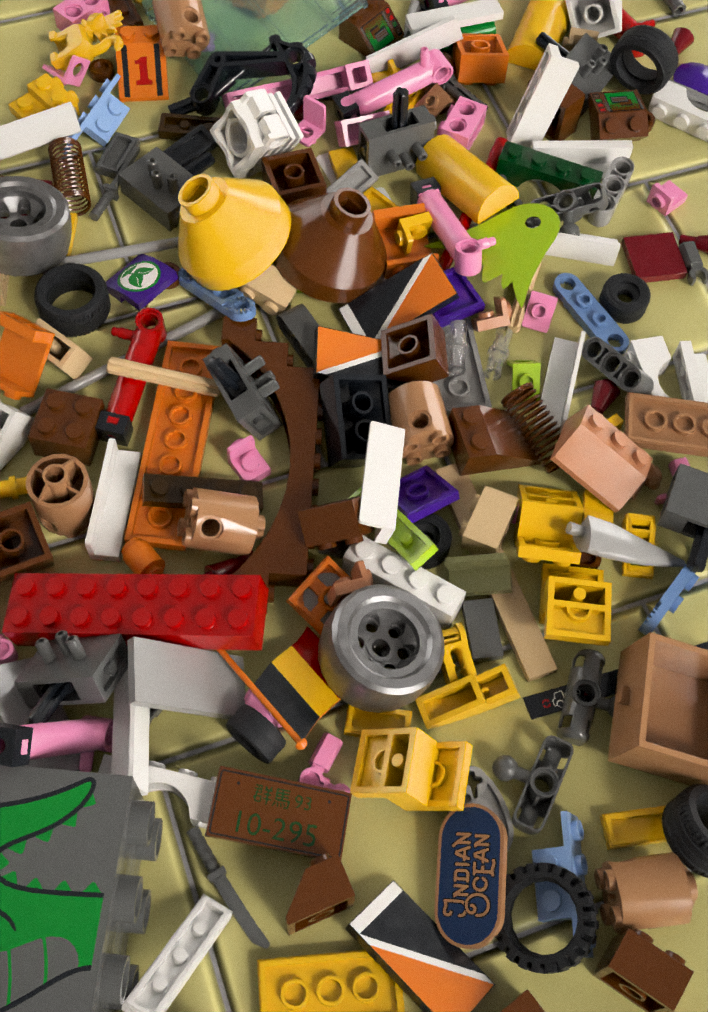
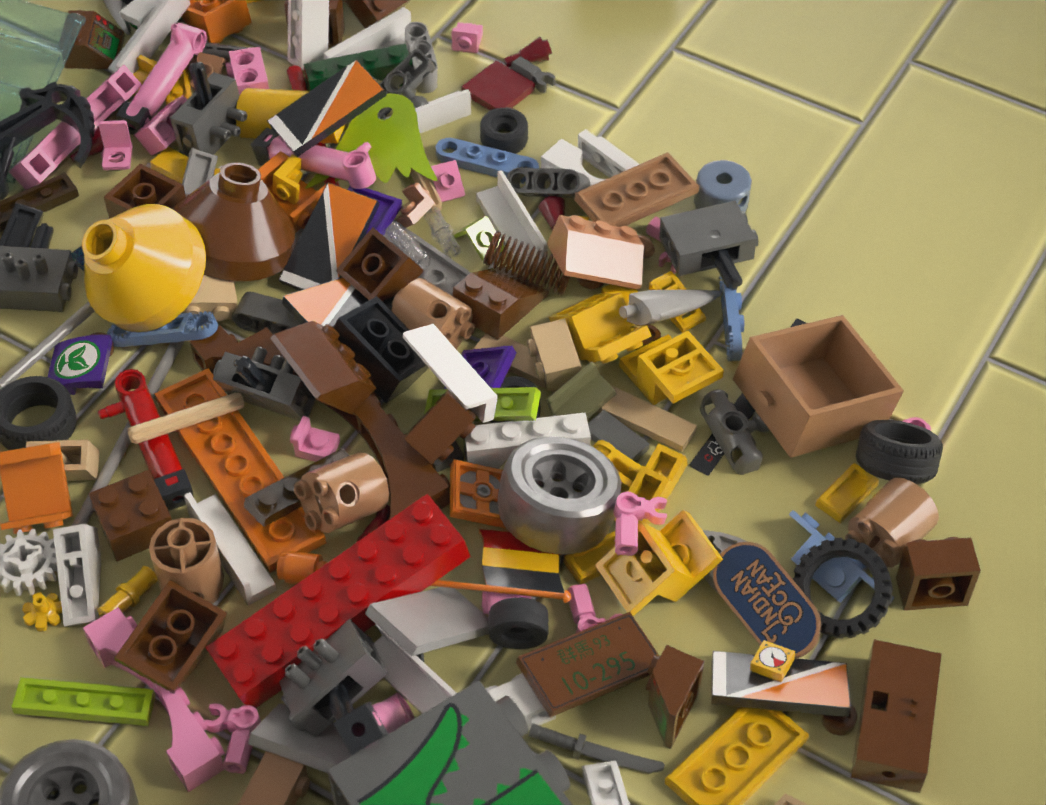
camera: 35 degrees left, 10 degrees down
white piece [209,89,304,178] -> none
nougat bracket [326,560,373,607] -> none
dark grey piece [492,735,574,835] -> none
none -> tile [267,60,387,157]
none -> reddish brown slope [270,320,376,414]
none -> bright pink bar [613,492,667,556]
none -> yellow tile [750,640,795,682]

